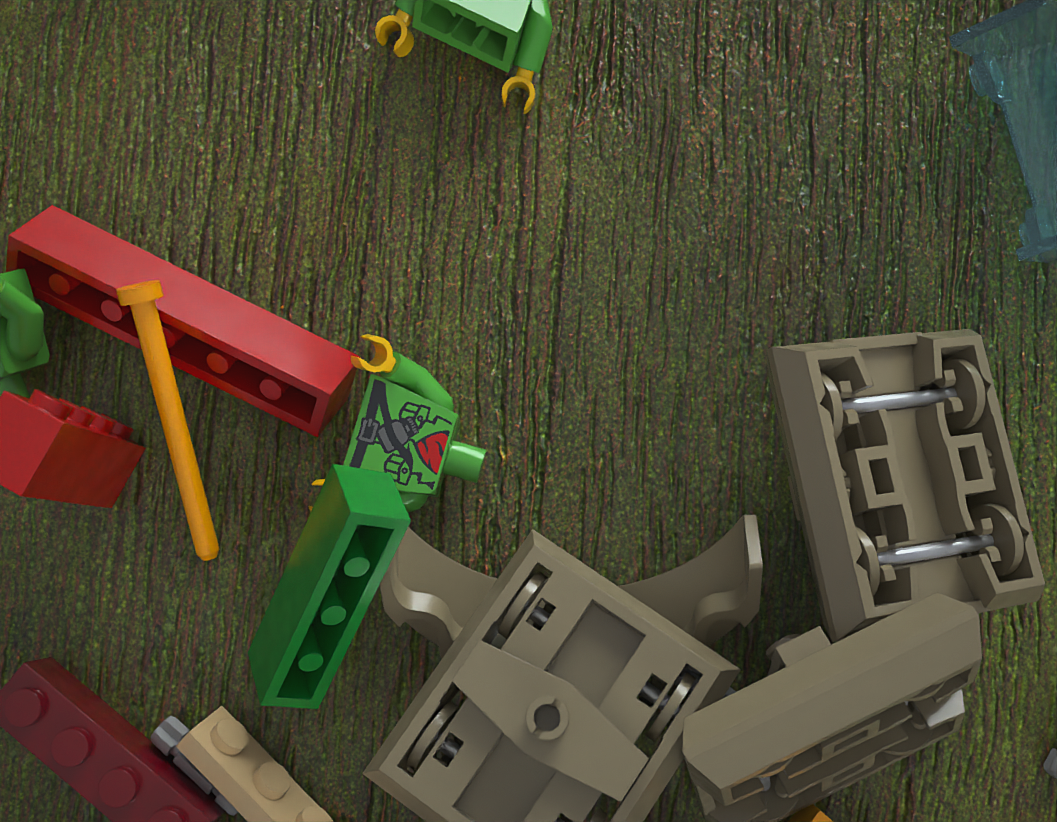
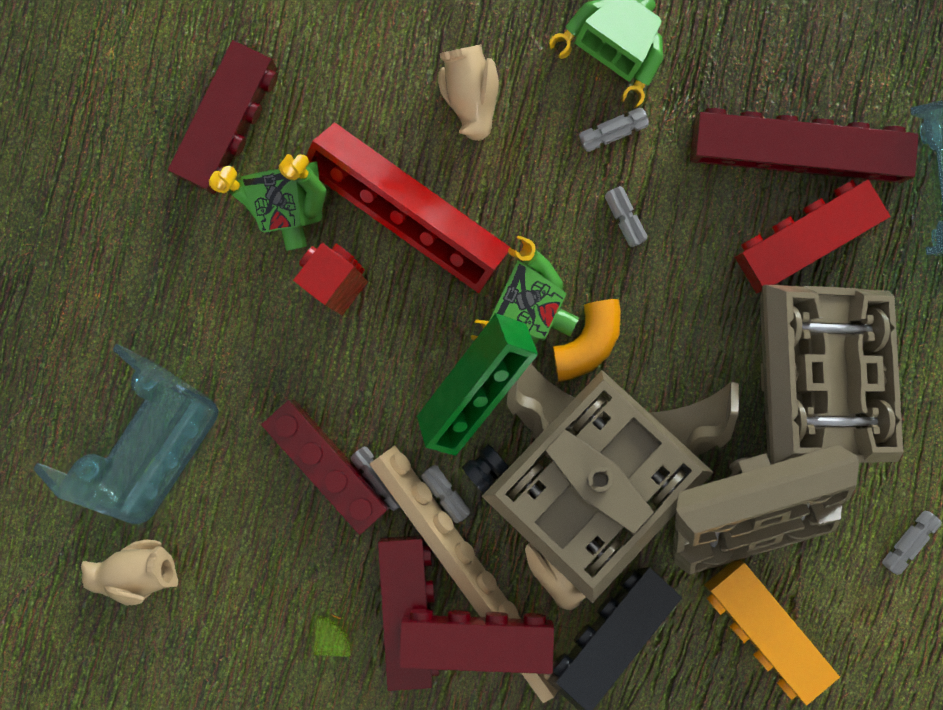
camera: 10 degrees right, 5 degrees up
light orange bar [116,280,219,561] -> none
none -> light grey piece [421,465,470,523]
none -> tan animal [438,44,499,141]
none -> black wheel [461,444,509,494]
none -> light orange cylinder [553,299,621,382]
none -> light grey axle [579,108,649,152]
none -> light grey piece [605,186,647,247]
none -> dark red brick [690,108,919,183]
none -> red brick [735,179,891,294]

